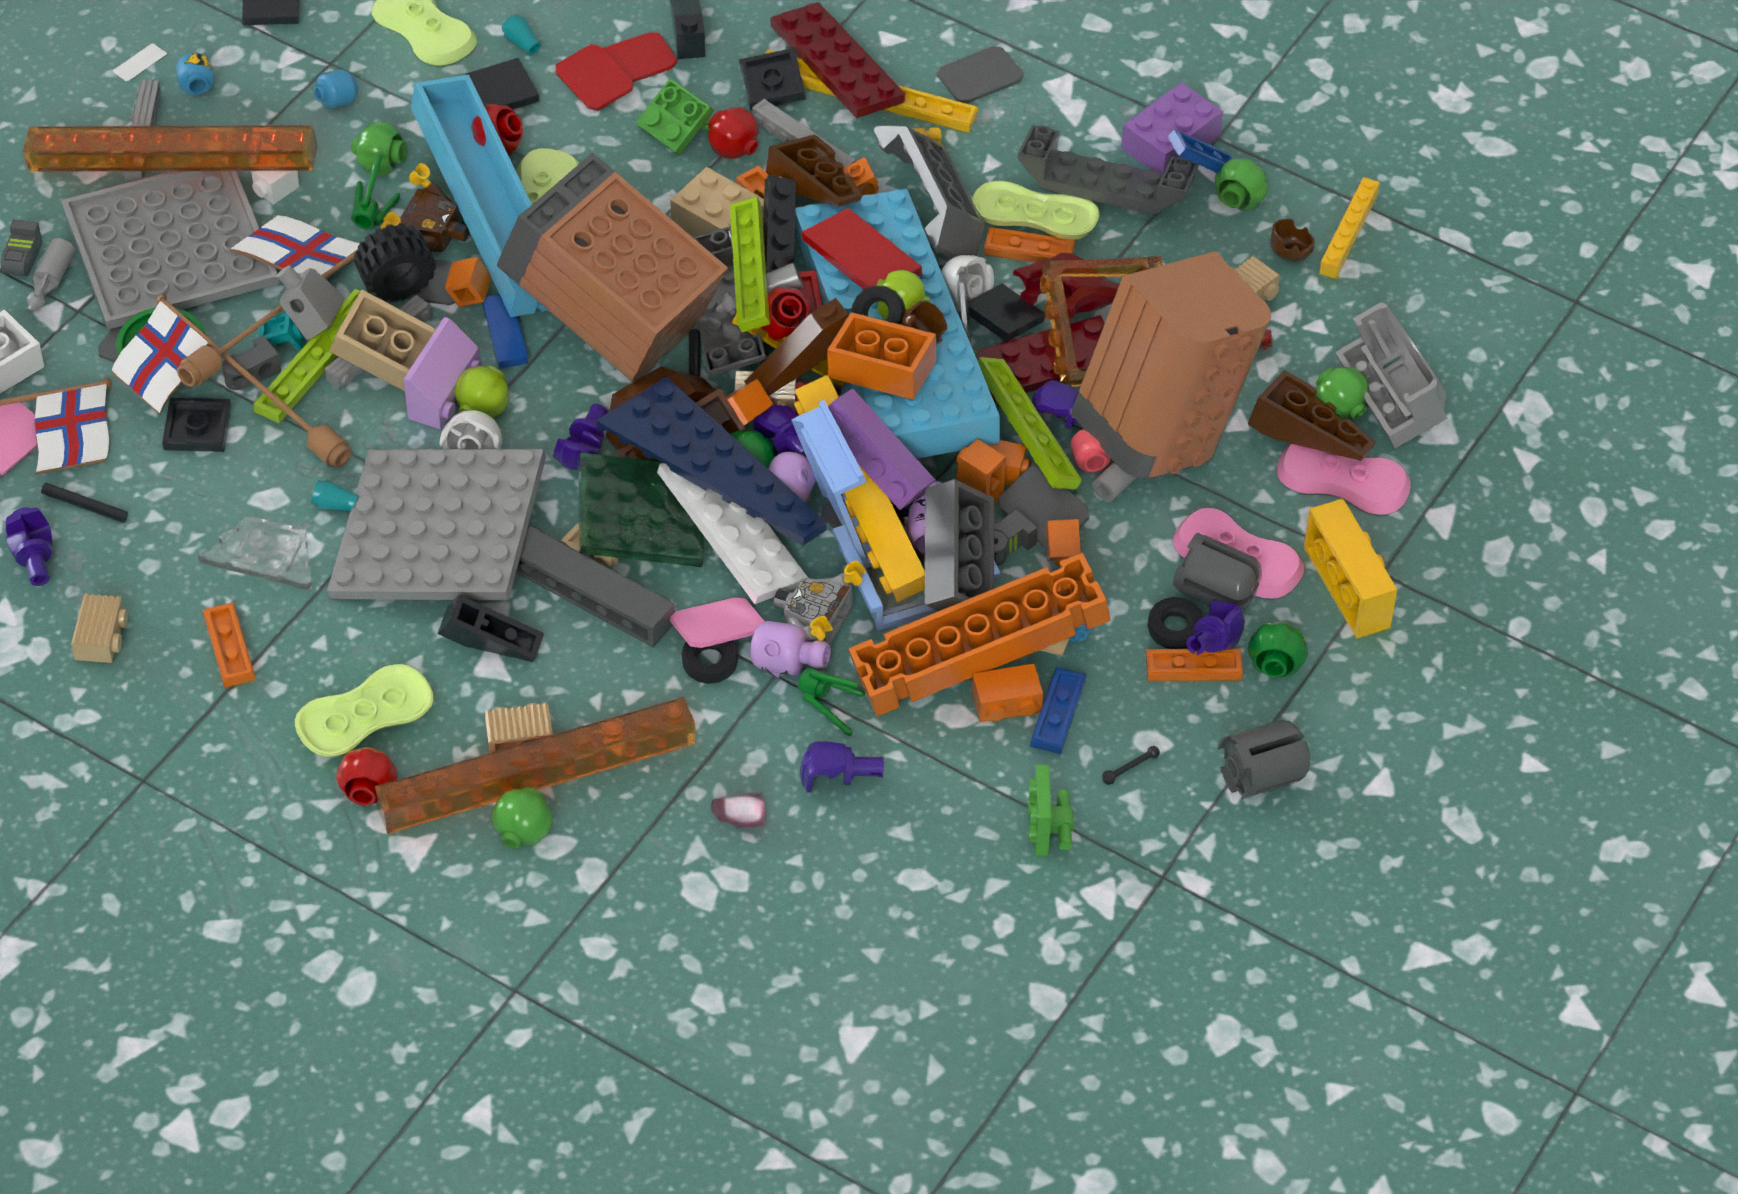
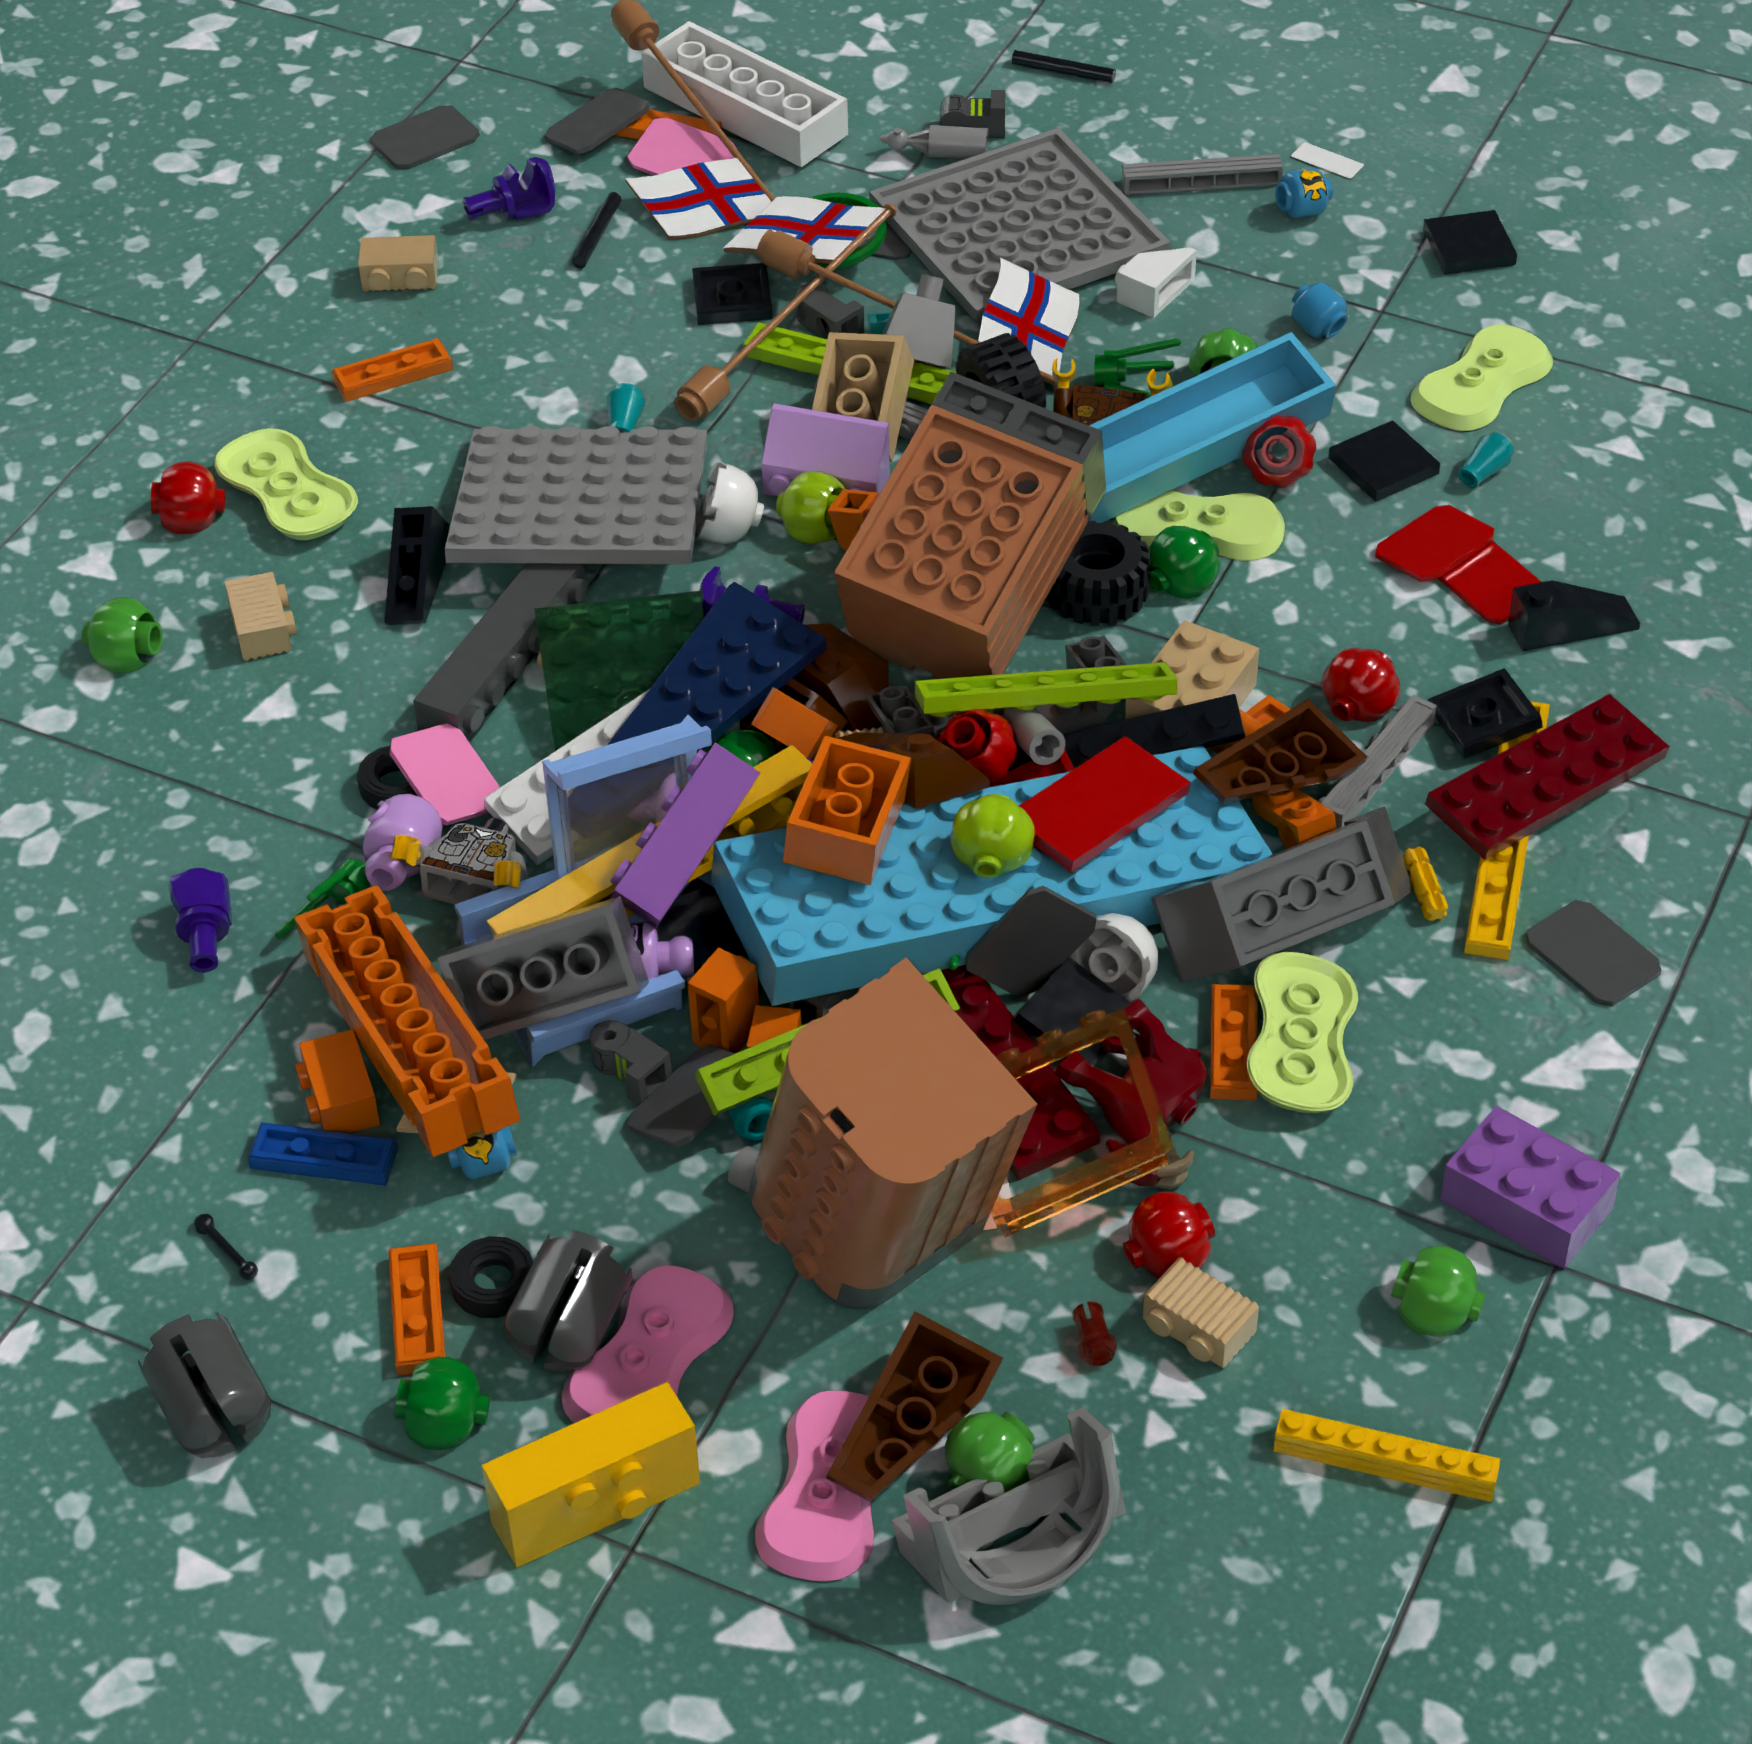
camera: 85 degrees right, 5 degrees down
clear orange brick [23,125,318,172] -> none
clear wing [198,515,312,591] -> none
clear orange brick [375,697,695,834] -> none
bright green plate [636,78,714,156] -> none
clear pink rock [711,792,766,828] -> none
black tyre [851,286,906,325] -> none
reddish brown hair [902,300,947,345] -> none
dark grey slope [1017,125,1199,215] -> none
bright green plate [1027,765,1074,856] -> none
orange brick [1045,519,1081,566] -> none
blue tile [1168,129,1233,173] -> none
dark purple piece [1186,600,1245,655] -> none
reddish brown hair [1270,218,1314,261] -> none
none -> orange leg [827,489,879,551]

